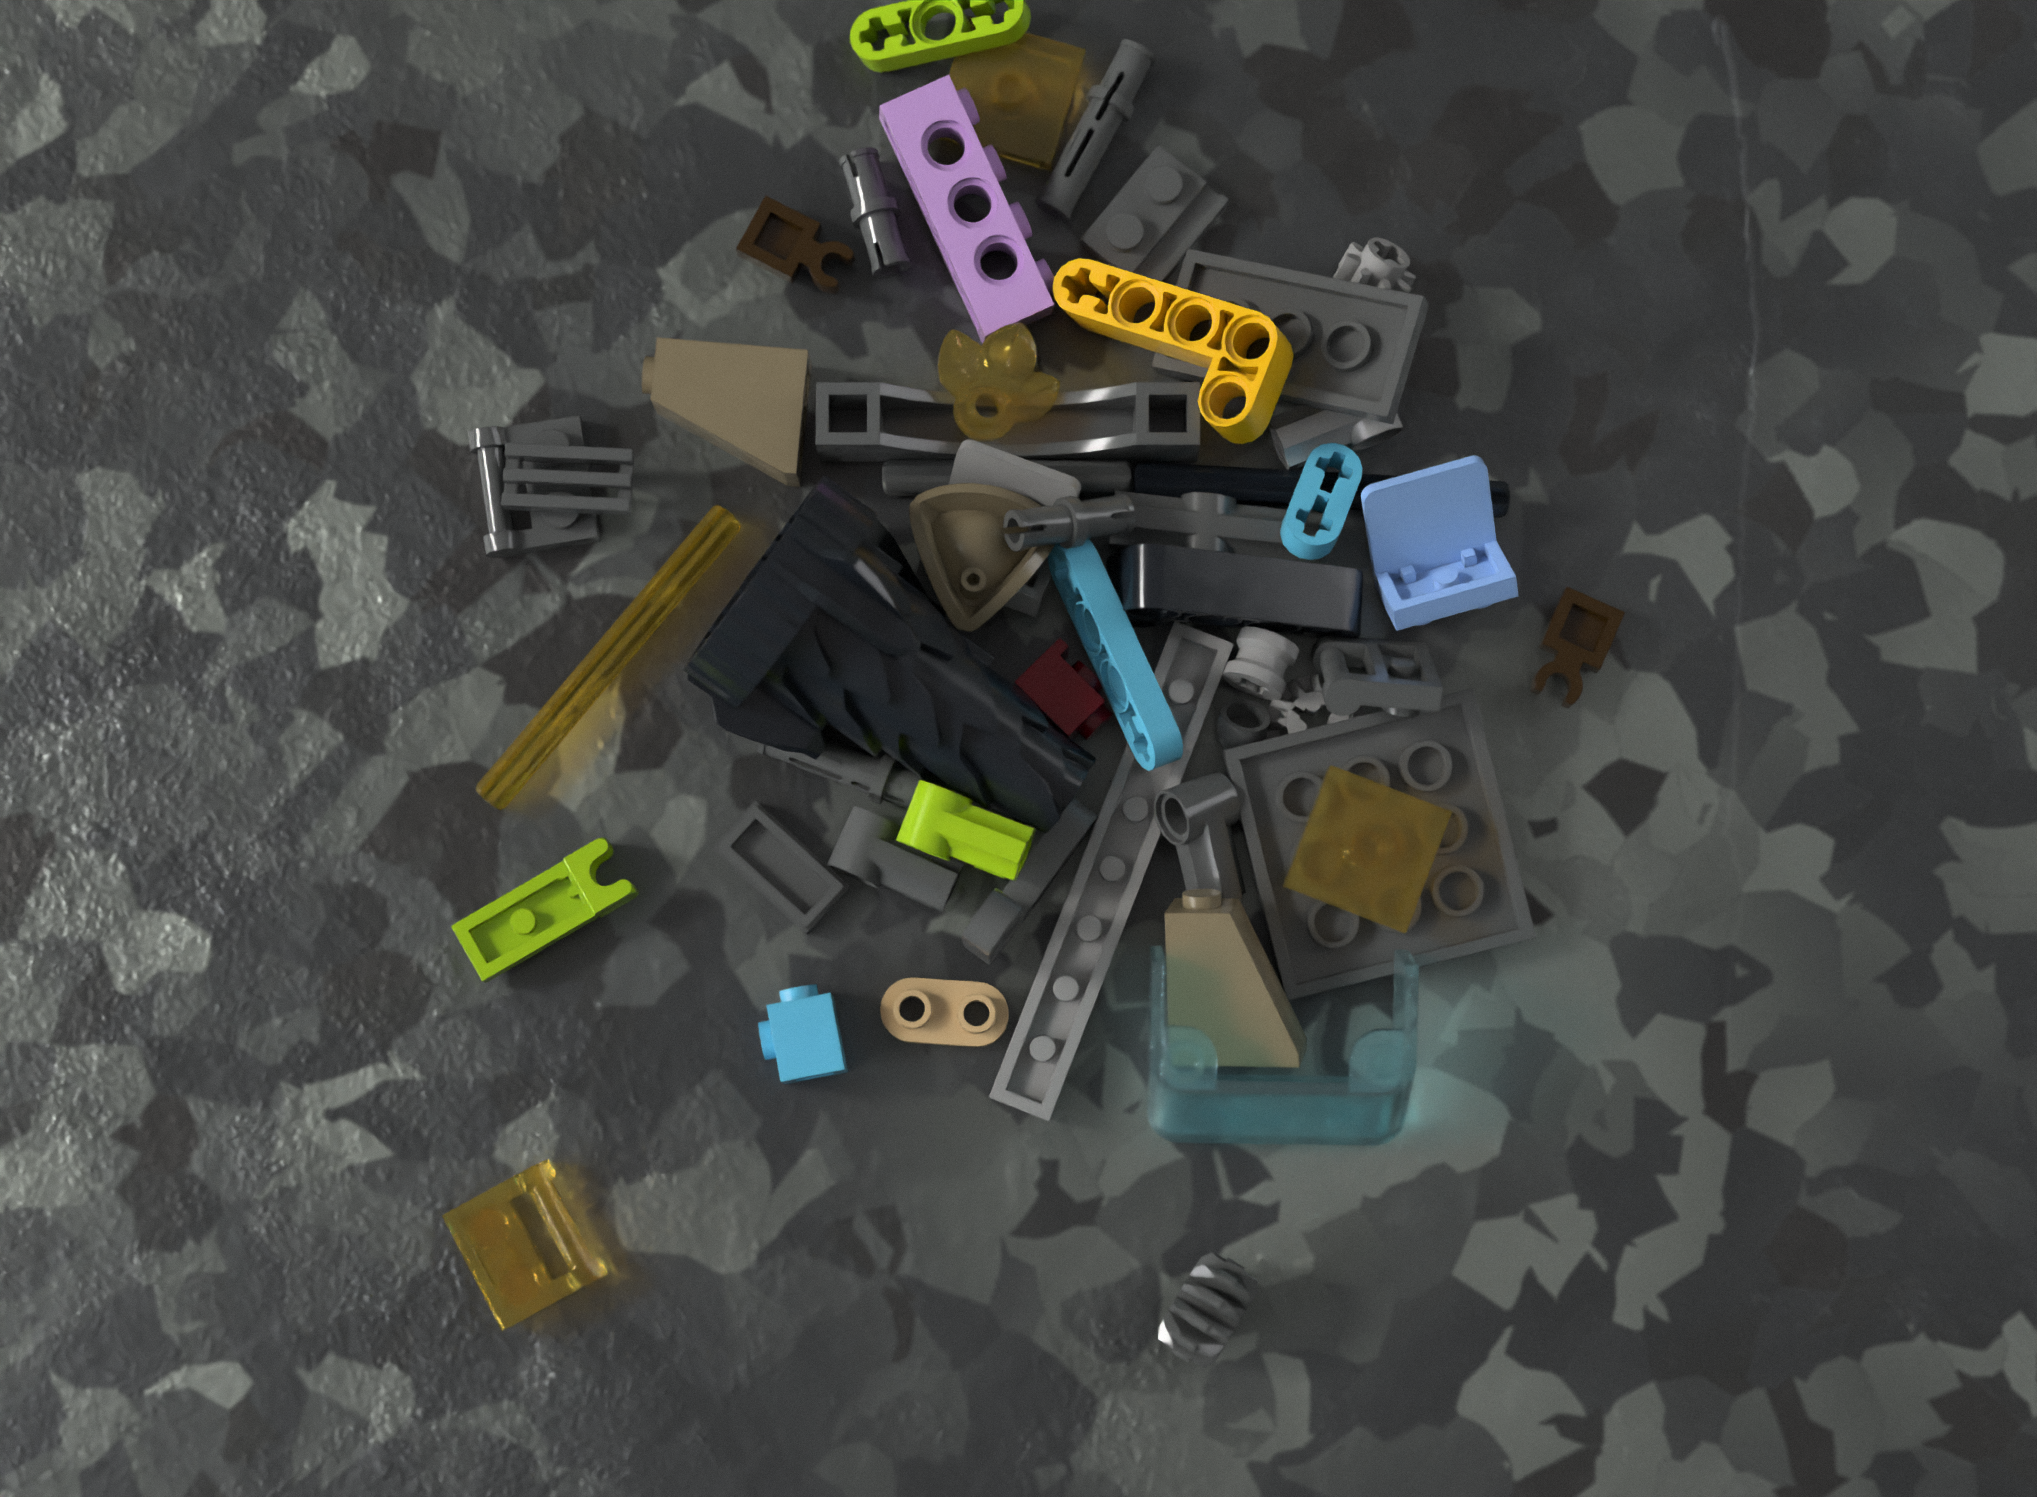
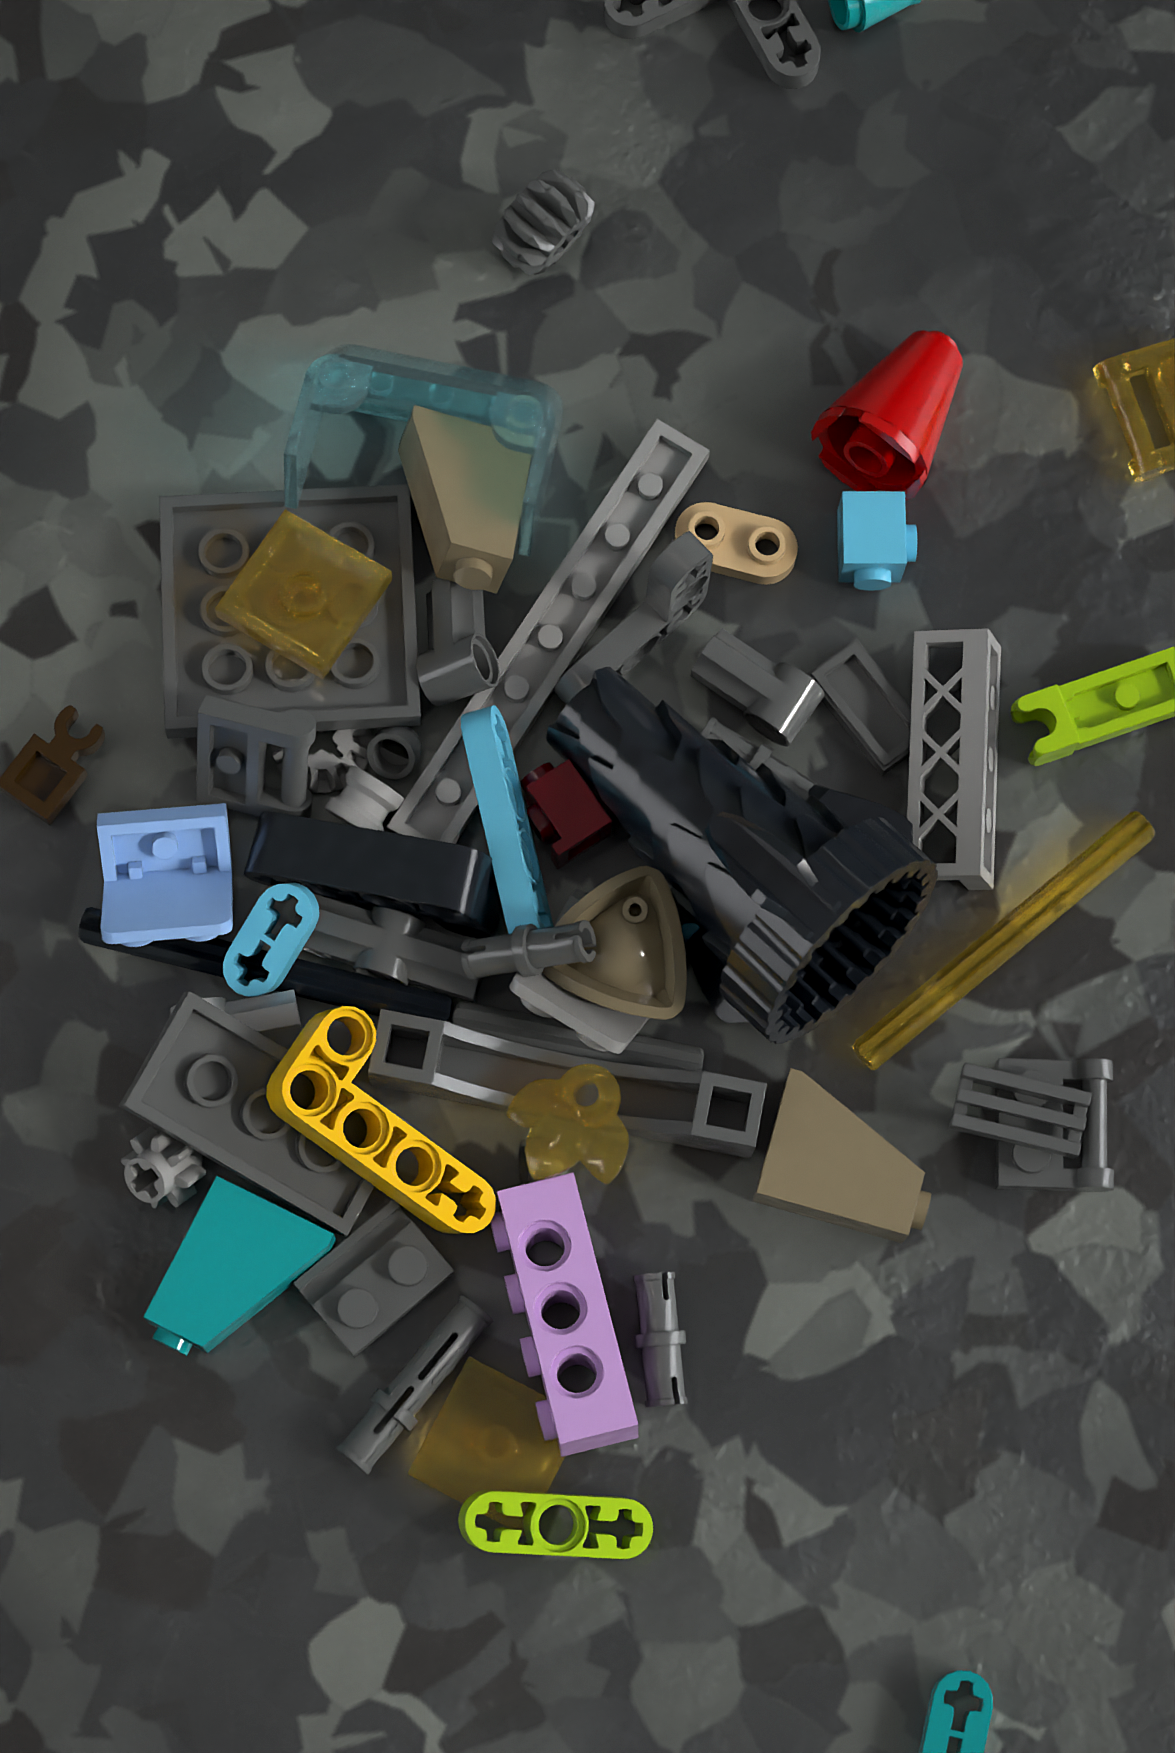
camera: 175 degrees left, 5 degrees down
dark brown plate [736,195,855,294] -> none
lime piece [896,780,1036,882] -> none
none -> teal slope [143,1176,337,1356]
none -> red cone [811,330,963,501]
none -> light grey fence [907,628,1001,890]

